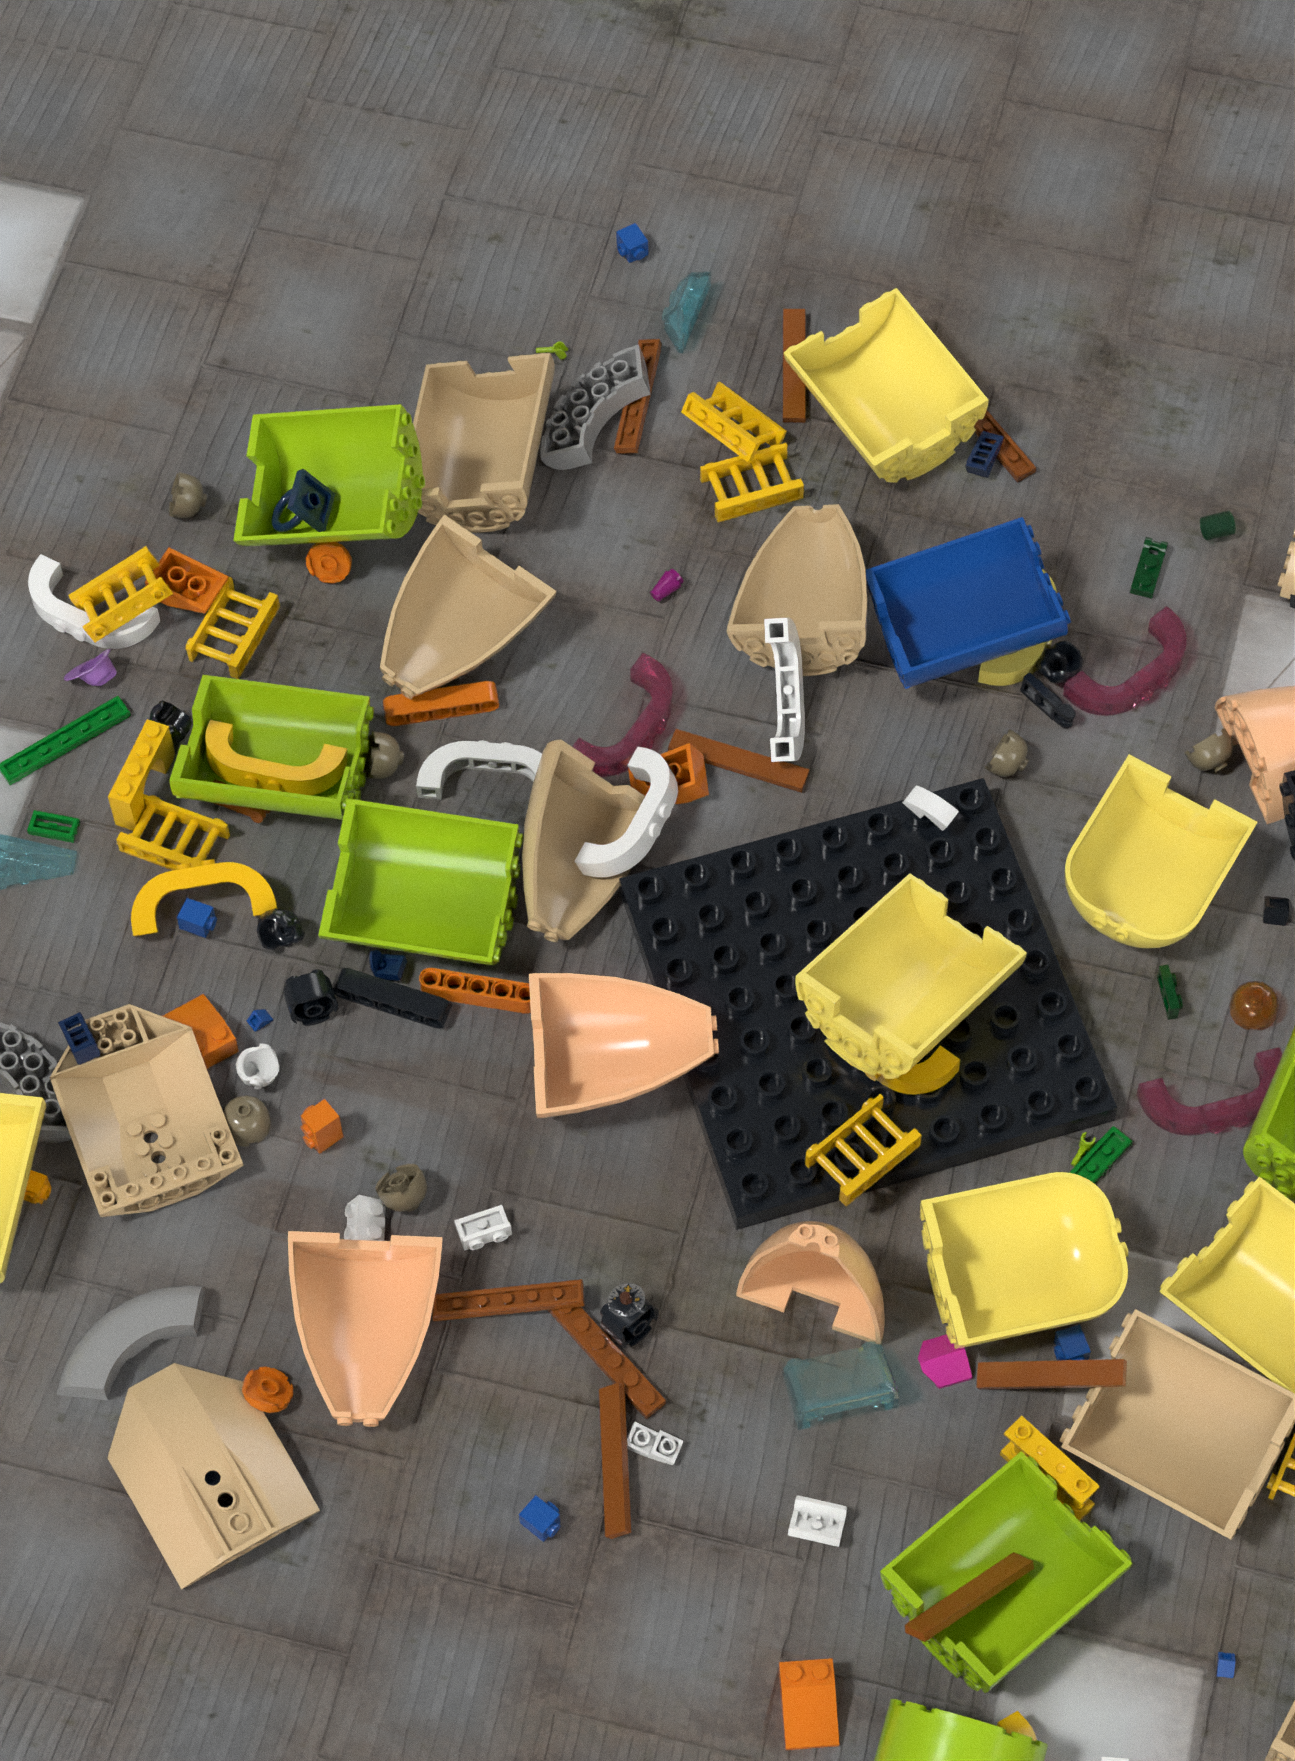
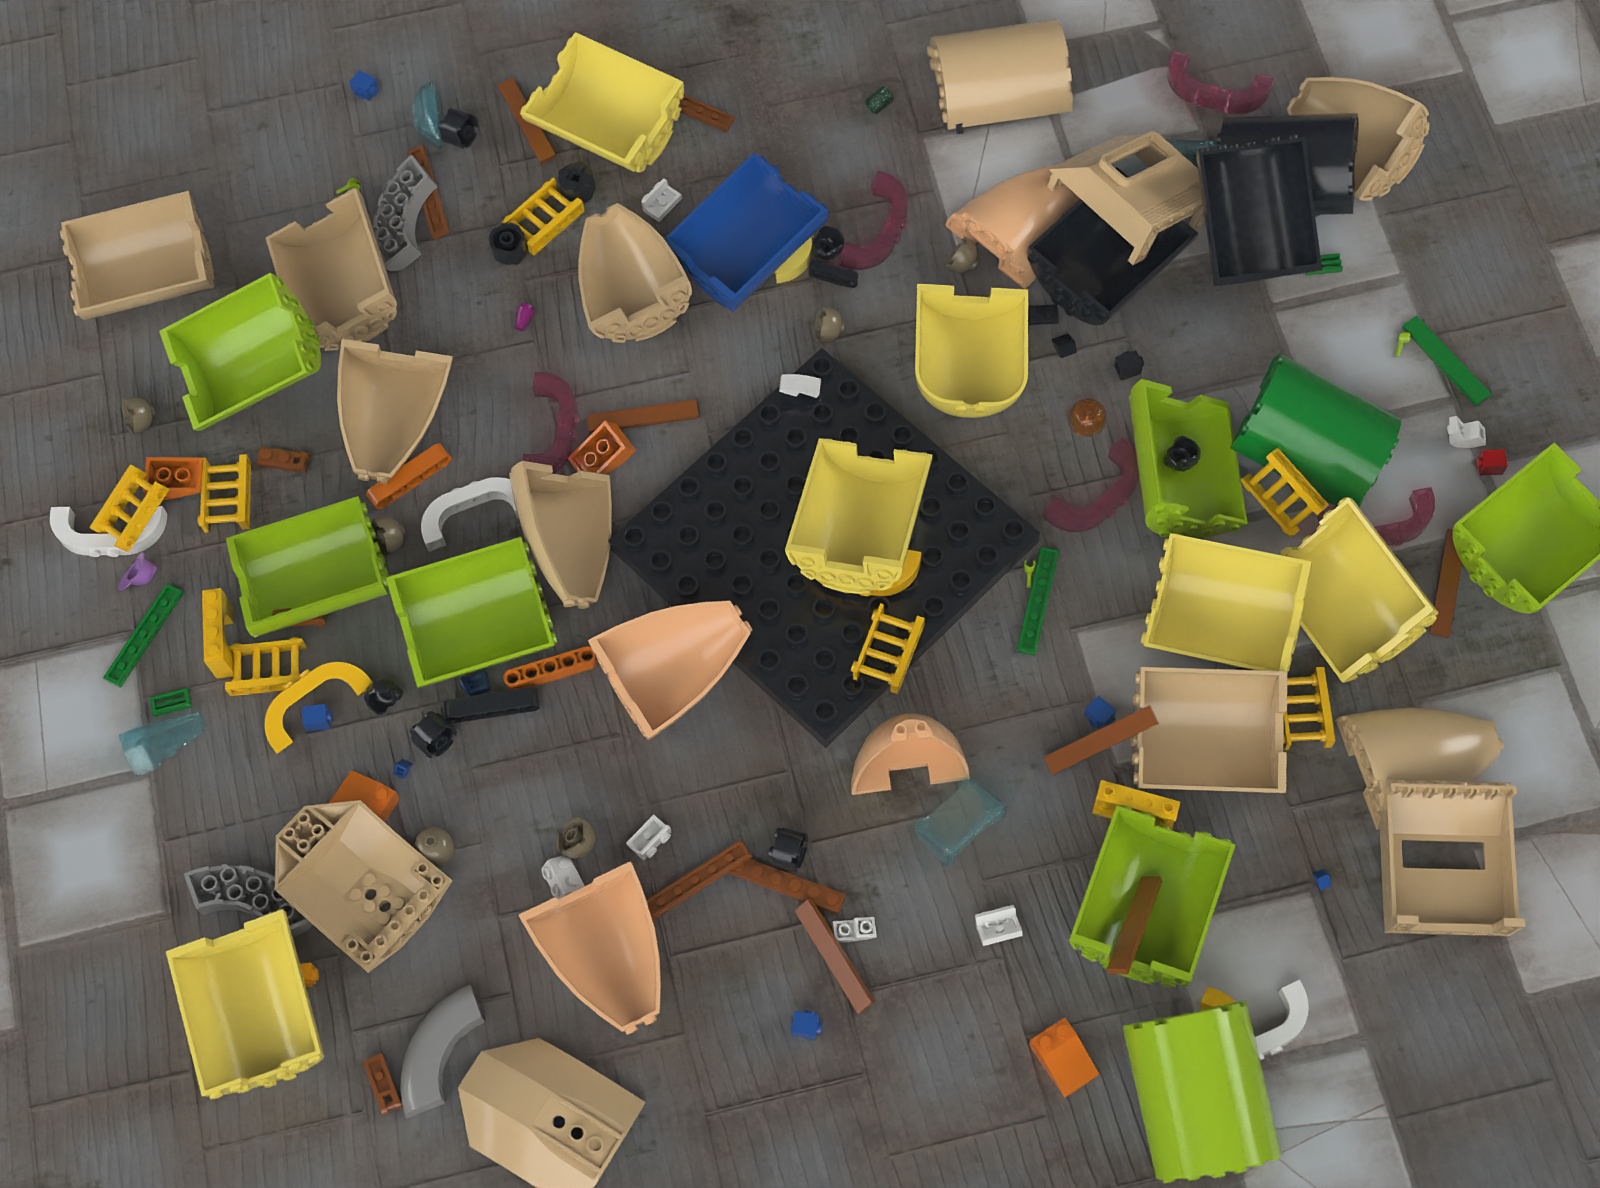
camera: 25 degrees left, 5 degrees up
dark blue slope [58,1012,100,1065] -> none
black hair [149,700,192,743] -> none
yellow arch [205,720,347,795] -> none
white cap [236,1043,279,1089] -> none
orange tile [242,1366,294,1413] -> none
tile [271,469,335,533] -> none
orange brick [300,1099,343,1154] -> none
orange tile [306,542,352,584] -> none
white arch [575,747,678,877] -> none
piece [607,1283,645,1317] -> none
yellow fence [681,382,787,462] -> none
white arch [764,618,805,762] -> none
dark pink slope [918,1334,973,1389] -> none
light yellow cylinder [920,1172,1128,1349] -> none
dark blue slope [965,431,1004,478] -> none
dark green plate [1130,537,1168,599] -> none
dark green plate [1157,964,1183,1020] -> none
none -> tan cylinder [60,191,215,320]
none -> dark orange plate [256,447,311,473]
none -> dark orange plate [362,1053,403,1116]
none -> black brick [438,108,478,149]
none -> black brick [489,223,528,265]
none -> black brick [558,161,596,204]
none -> white bracket [641,178,682,222]
none -> black hinge [1028,304,1059,325]

